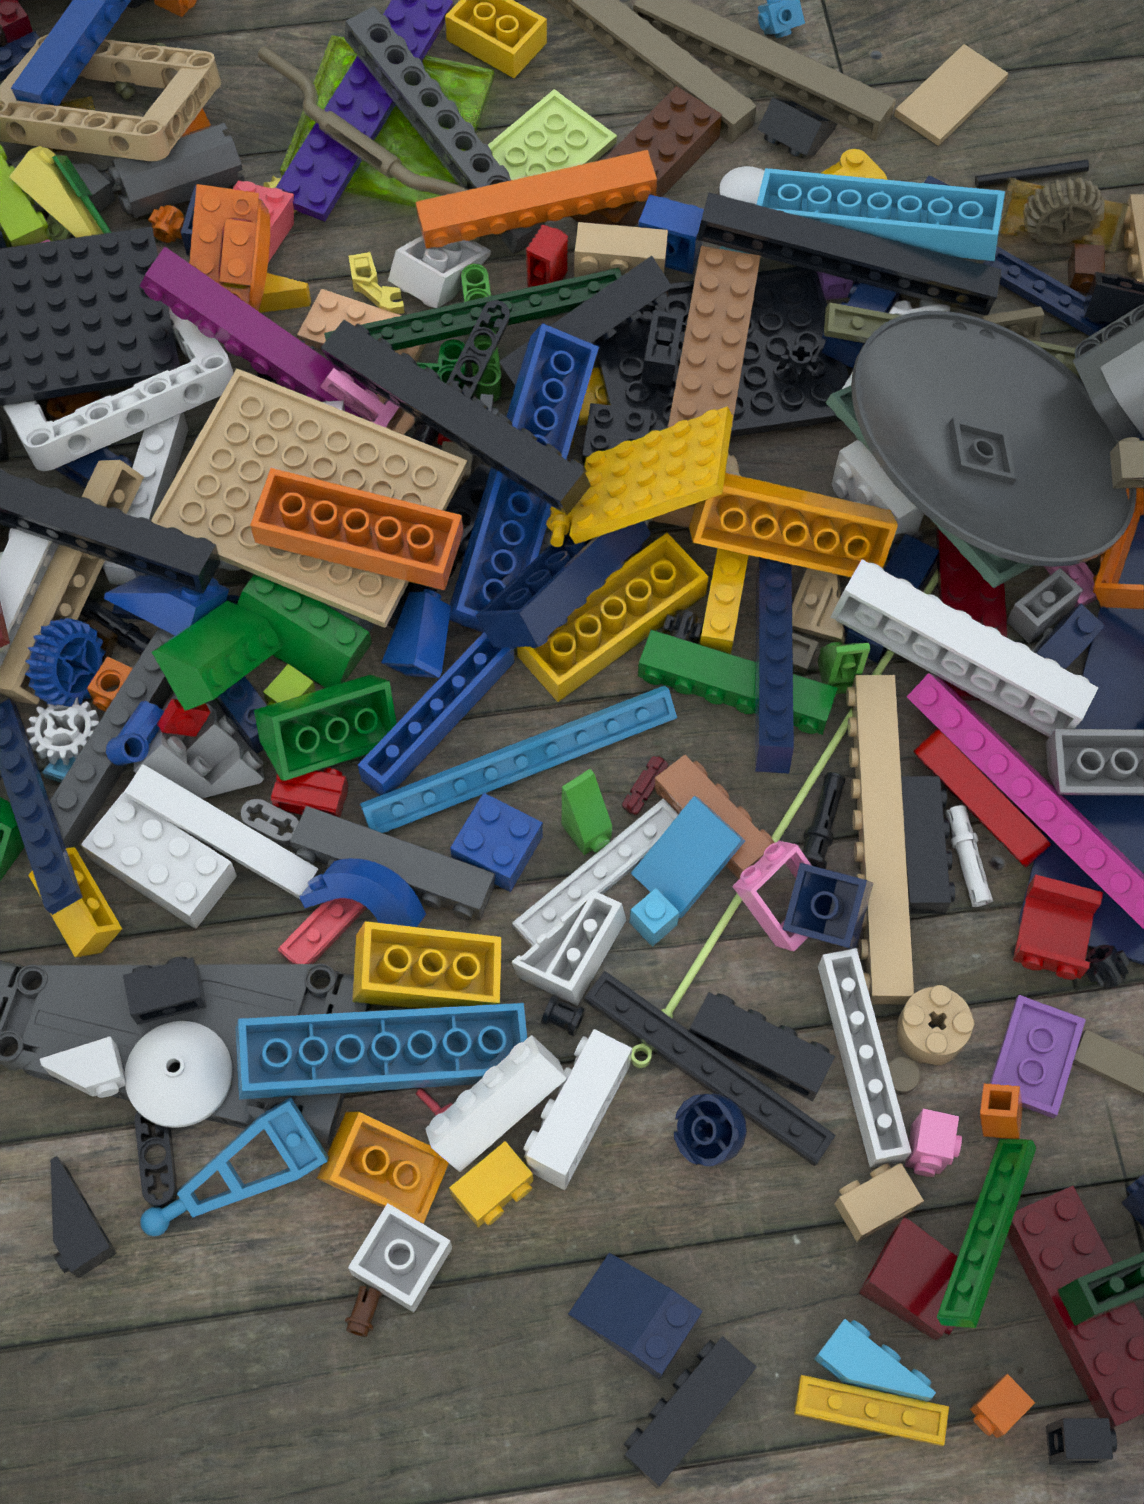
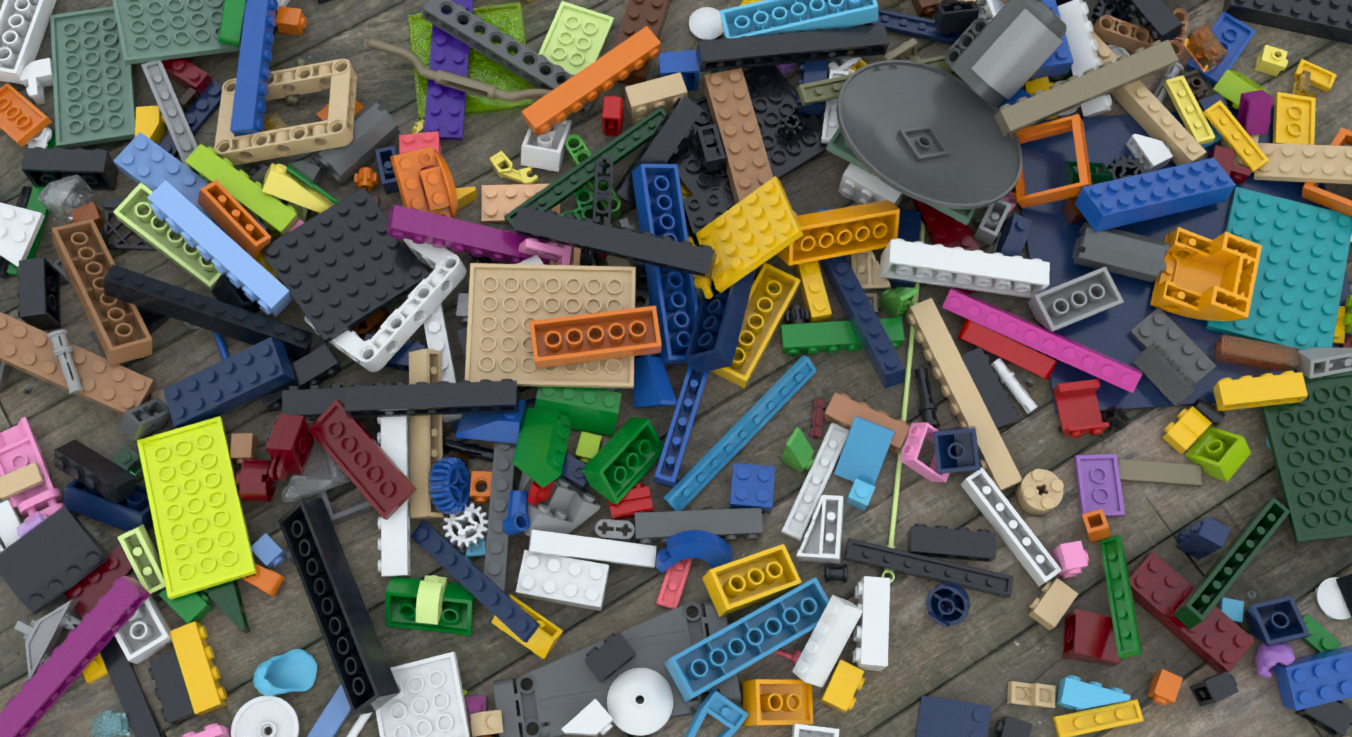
camera: 25 degrees left, 5 degrees up
none -> tan slope [1007,681,1056,708]

